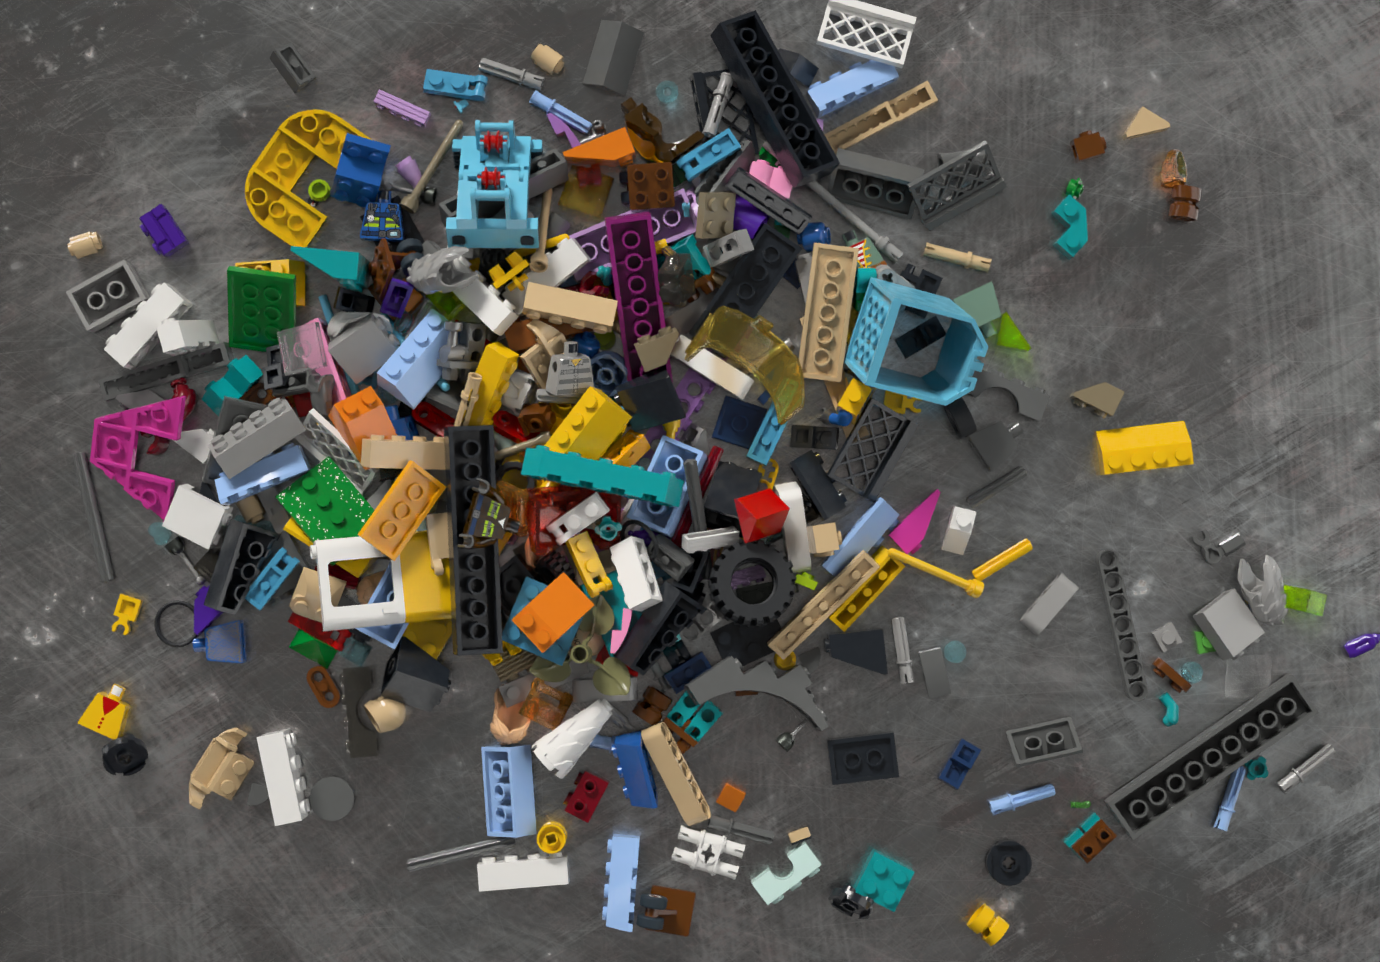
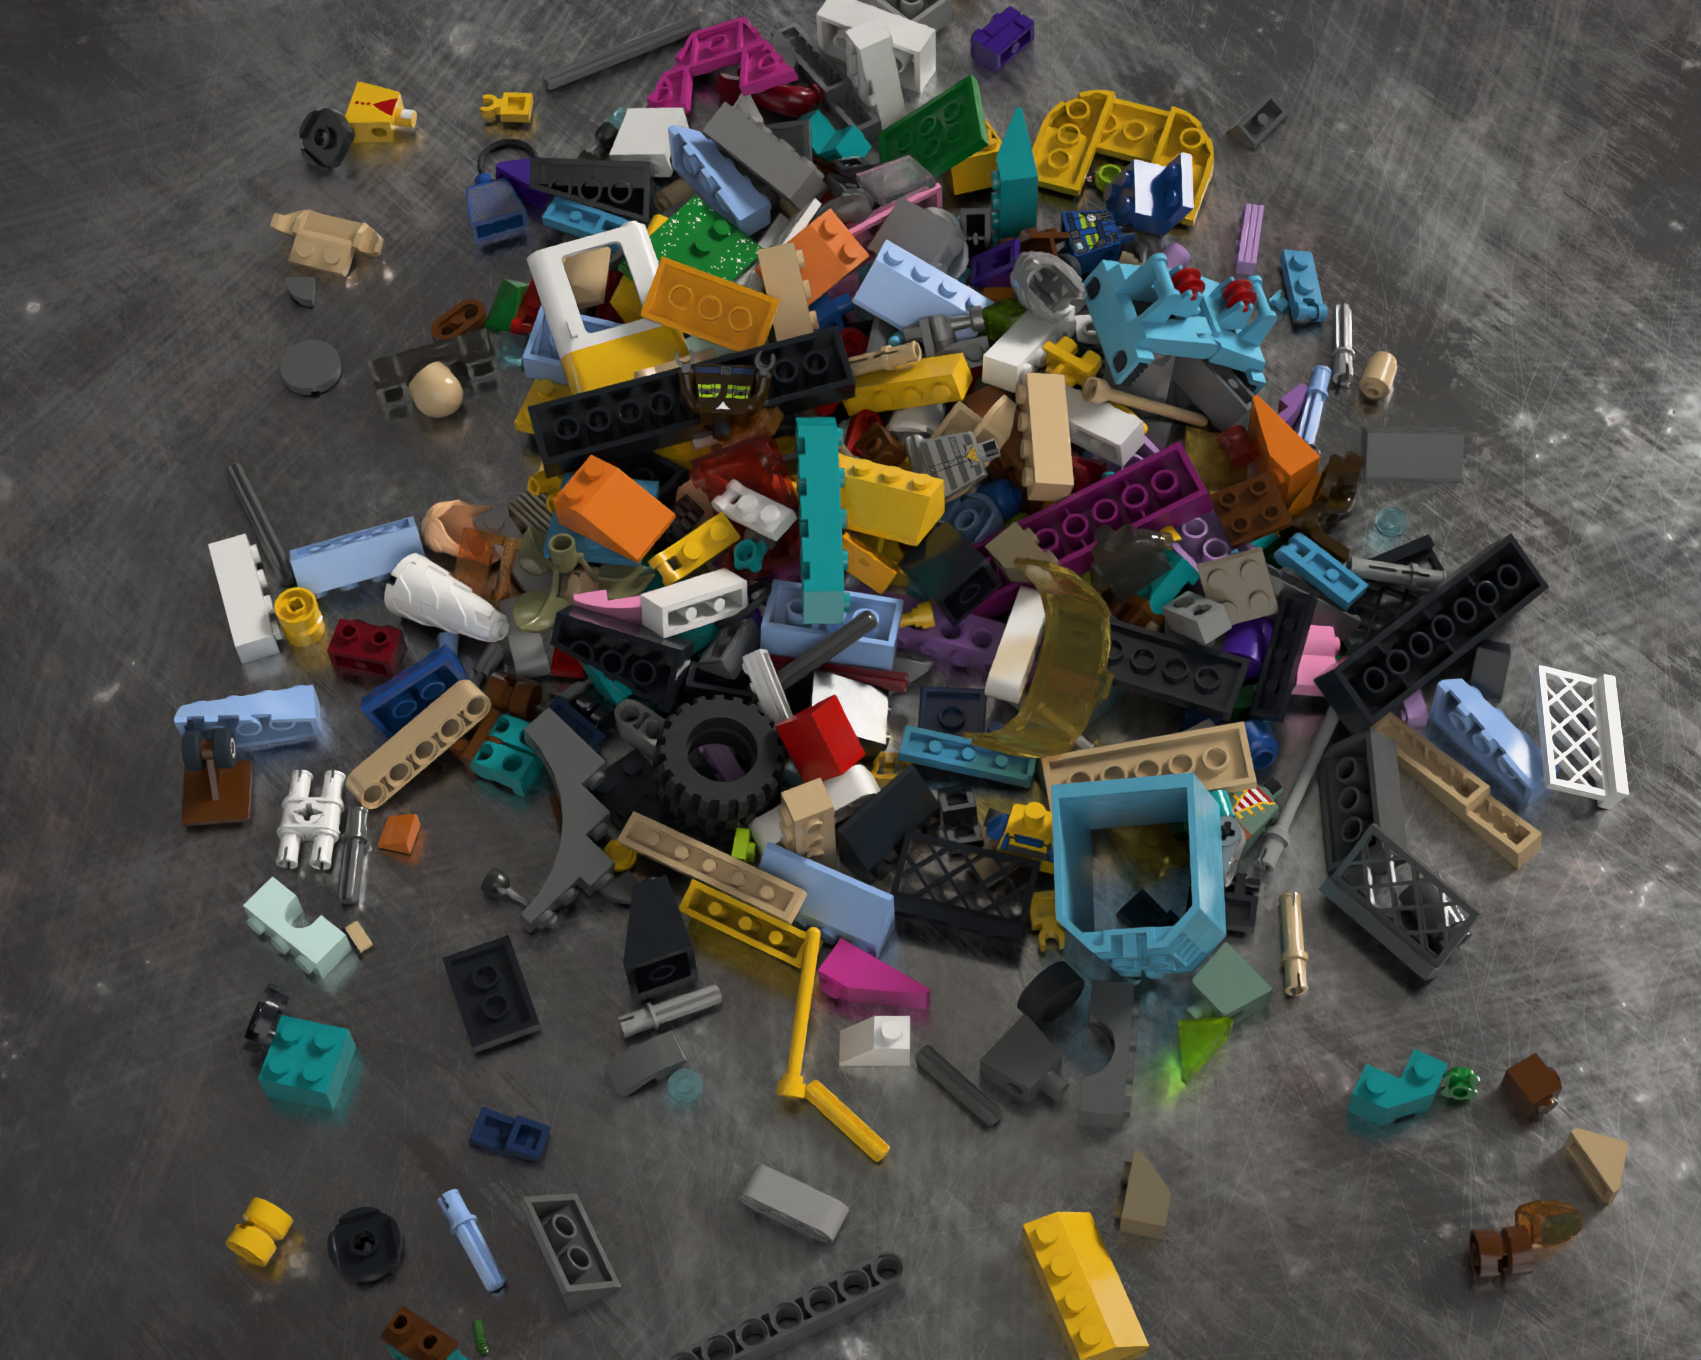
camera: 75 degrees right, 30 degrees down
white brick [256,728,311,826] -> none
black slope [380,636,451,712] -> none

